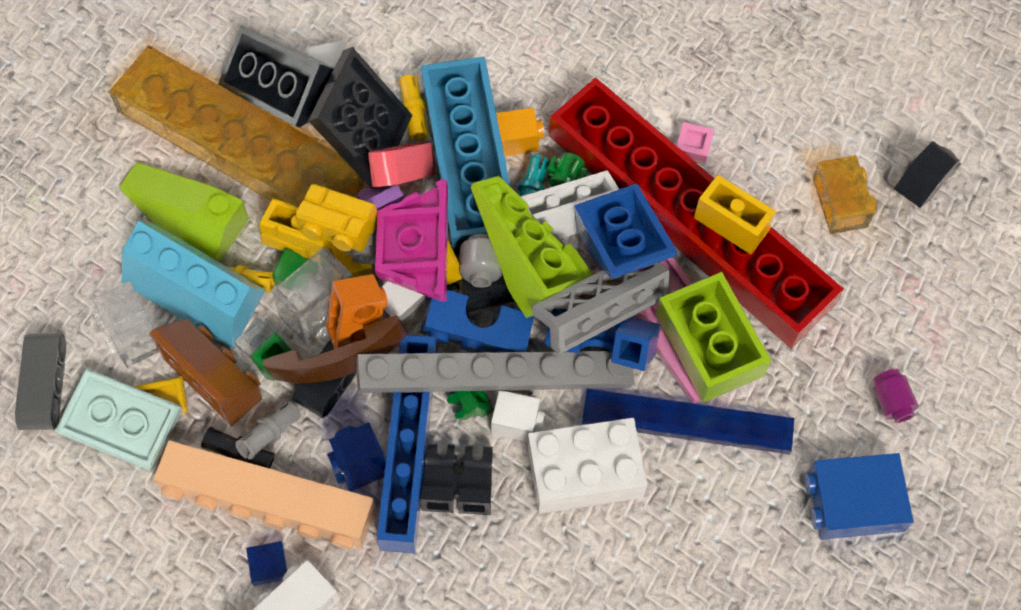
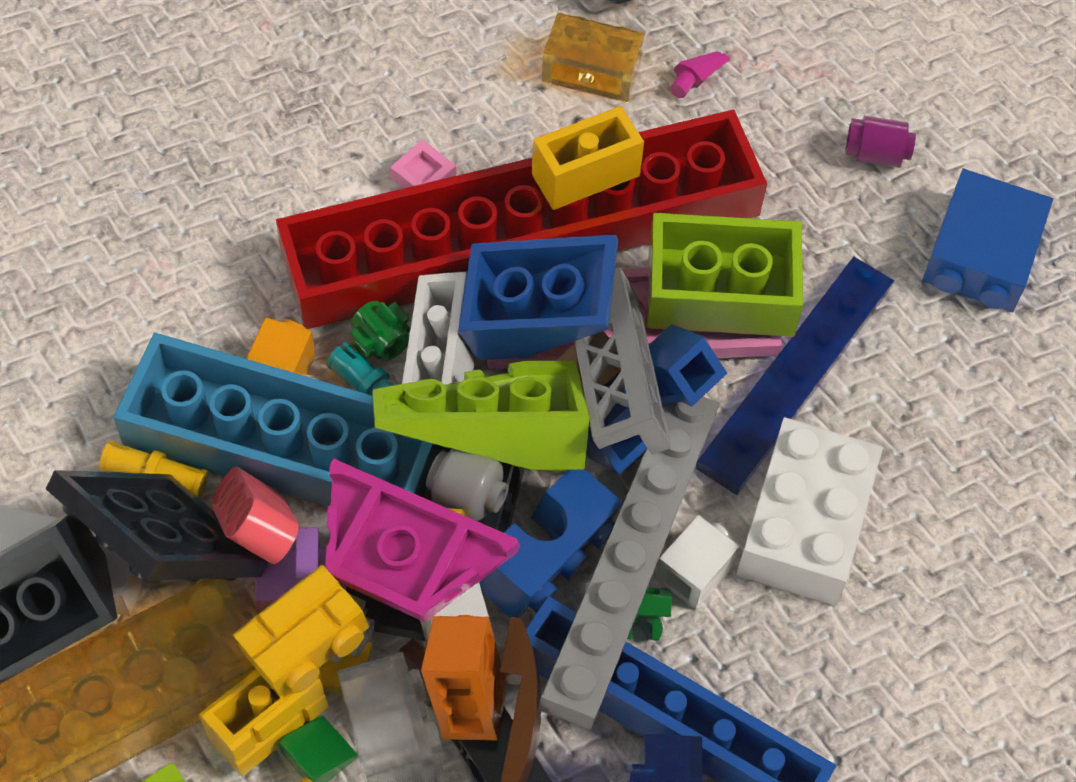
camera: 65 degrees left, 5 degrees down
black legs [420,443,493,515] -> none
none -> dark pink bar [670,51,730,98]

